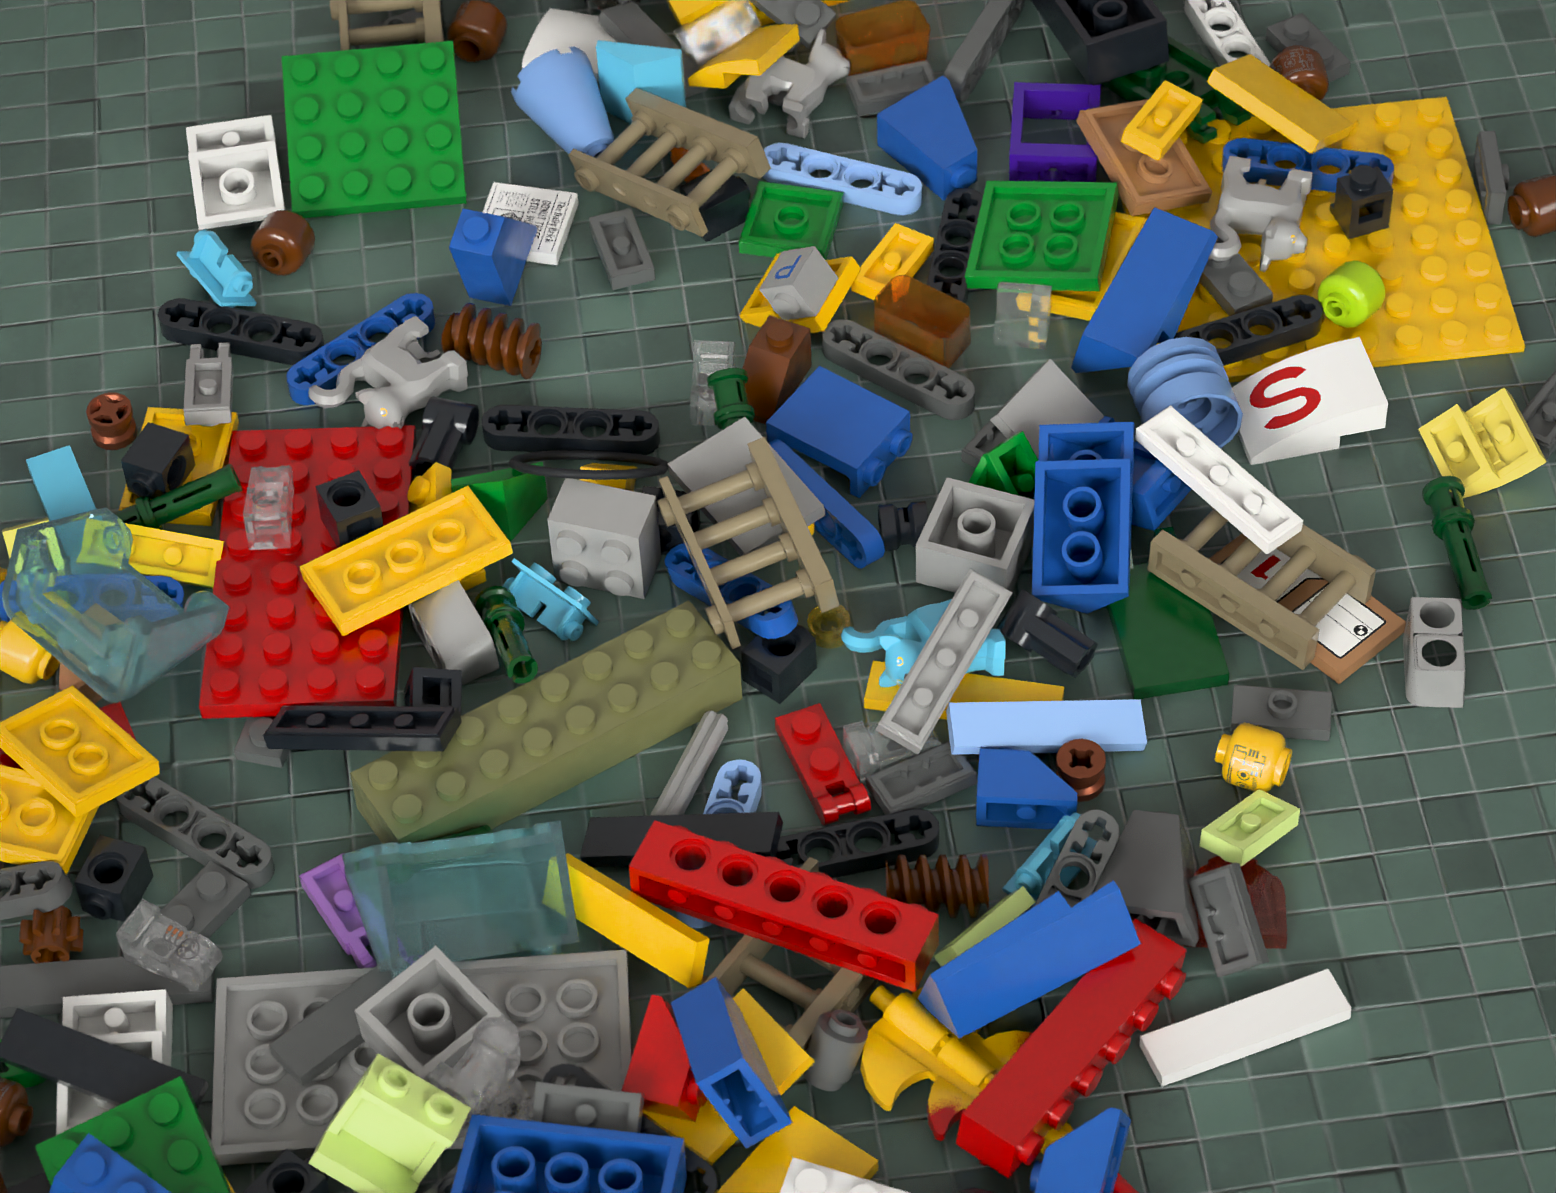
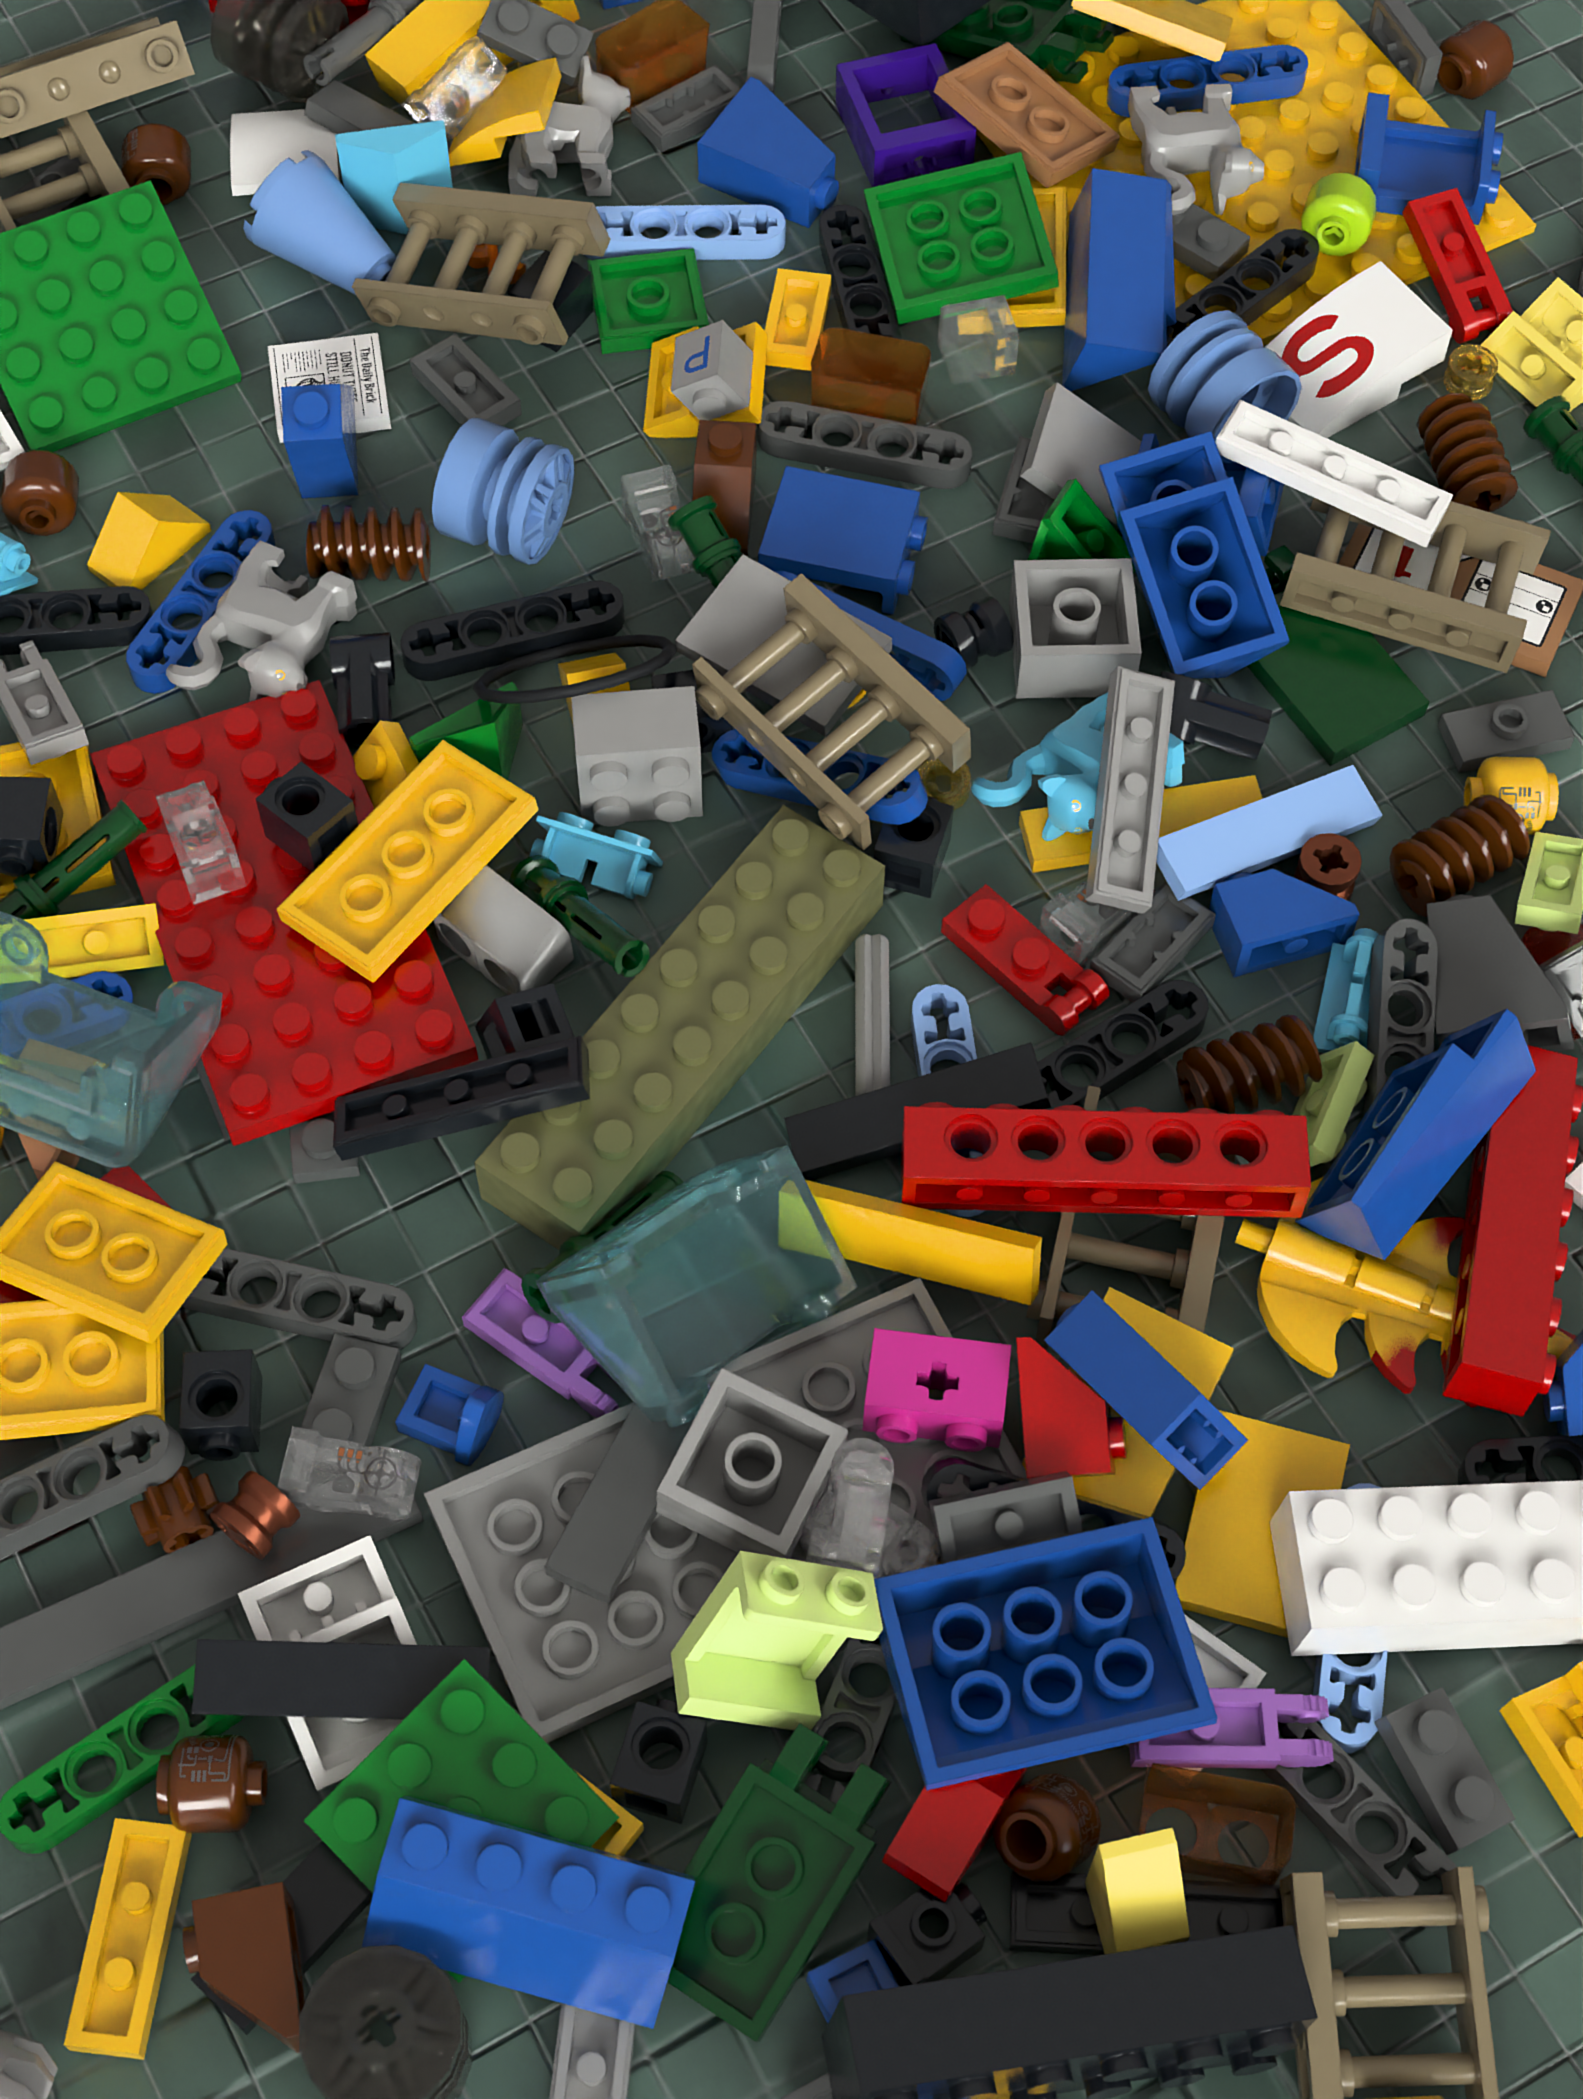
camera: 25 degrees left, 10 degrees up
dark grey brick [803,1010,868,1091] -> none
yellow plate [1121,80,1203,161] -> none
black brick [1330,165,1393,240] -> none
none -> yellow slope [87,492,212,590]
none -> copper wheel [210,1470,301,1560]
none -> blue tile [395,1364,504,1466]
none -> medium blue wheel [432,418,574,565]
none -> dark pink brick [862,1328,1012,1452]
none -> blue panel [1354,92,1504,225]
none -> reddish brown piece [1389,795,1530,917]
none -> red plate [1402,188,1513,344]
none -> reddish brown piece [1417,392,1518,512]
none -> clear yellow bush [1443,344,1498,401]

